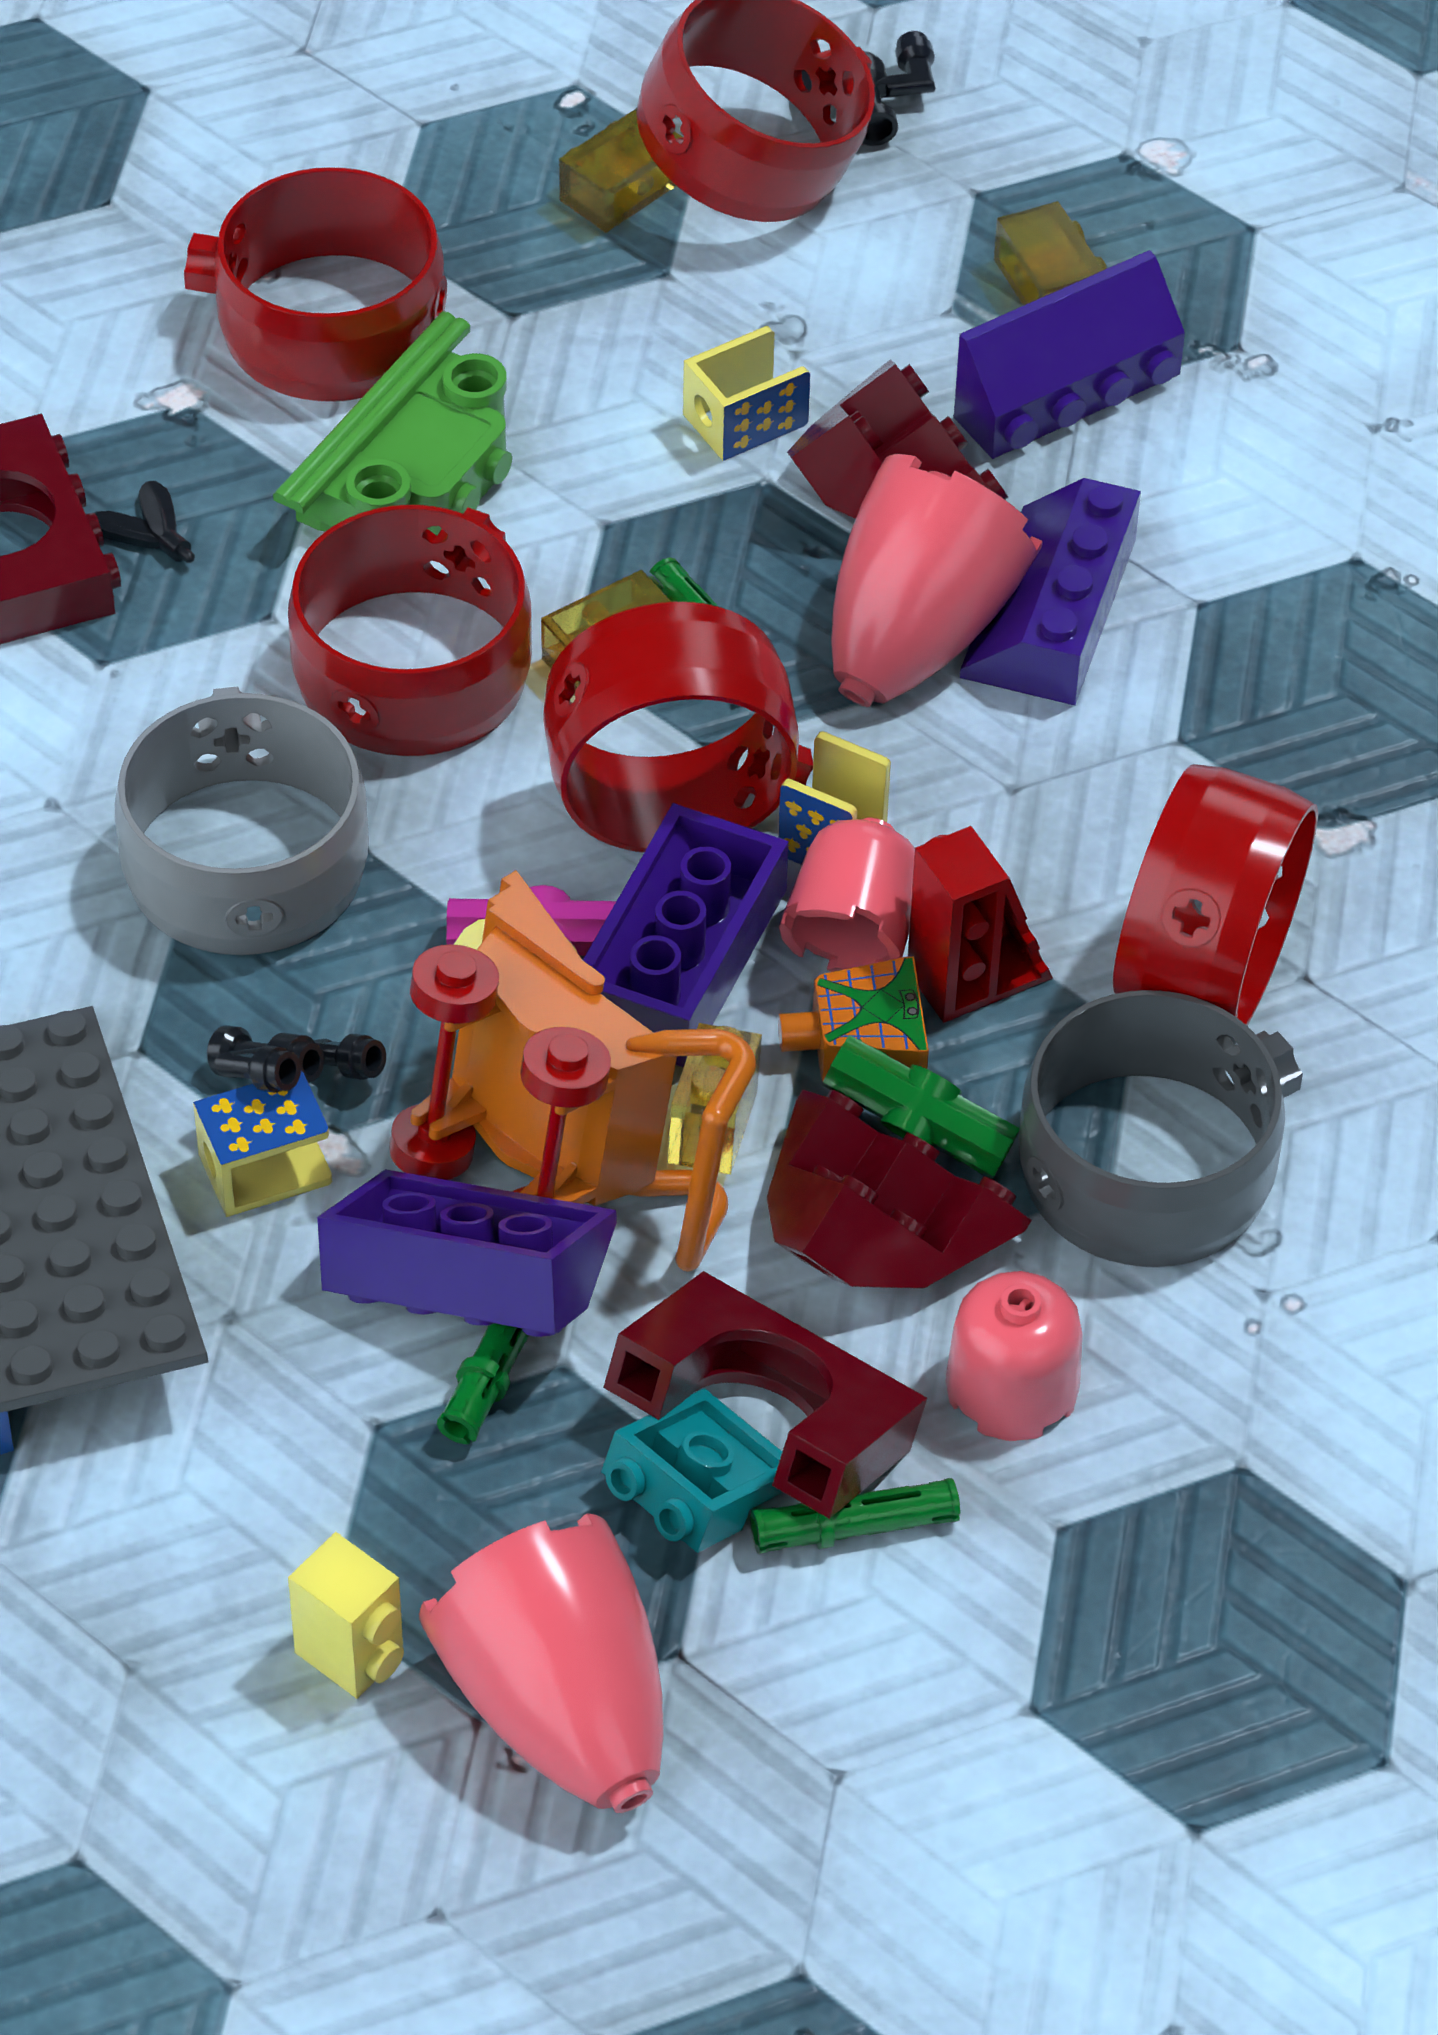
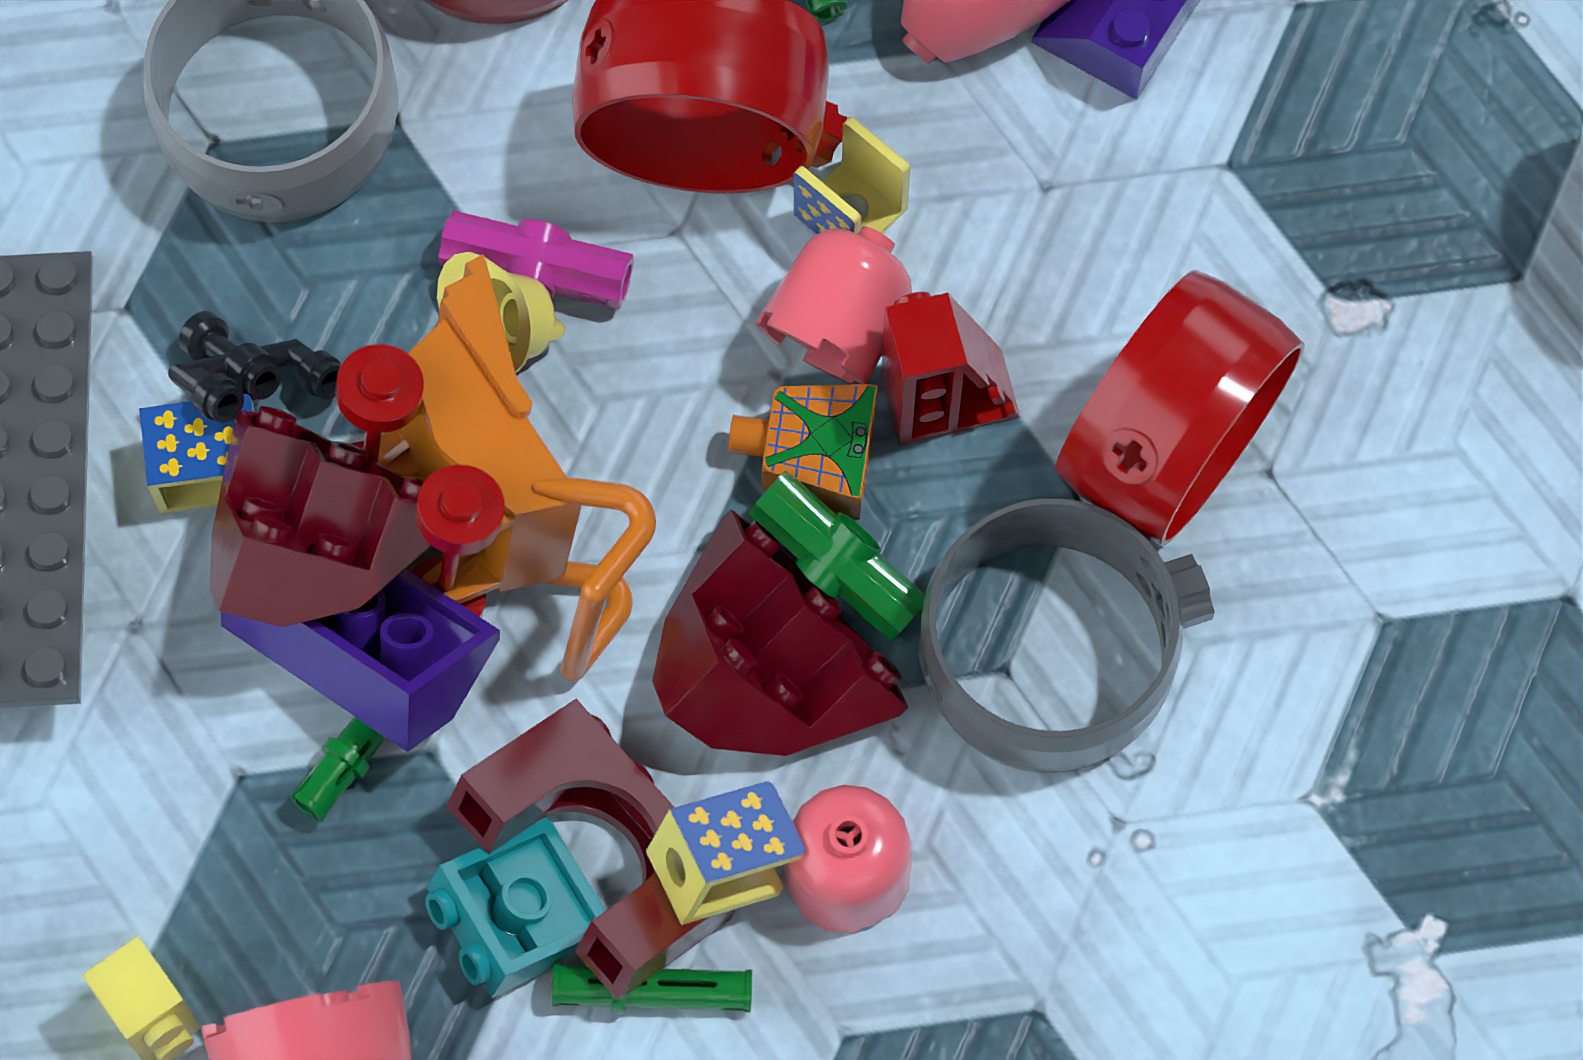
camera: 15 degrees right, 20 degrees up
dark purple slope [583,803,789,1069] -> none
clear yellow brick [667,1023,762,1175] -> none
none -> dark red brick [209,406,431,627]
none -> piece [646,781,806,925]

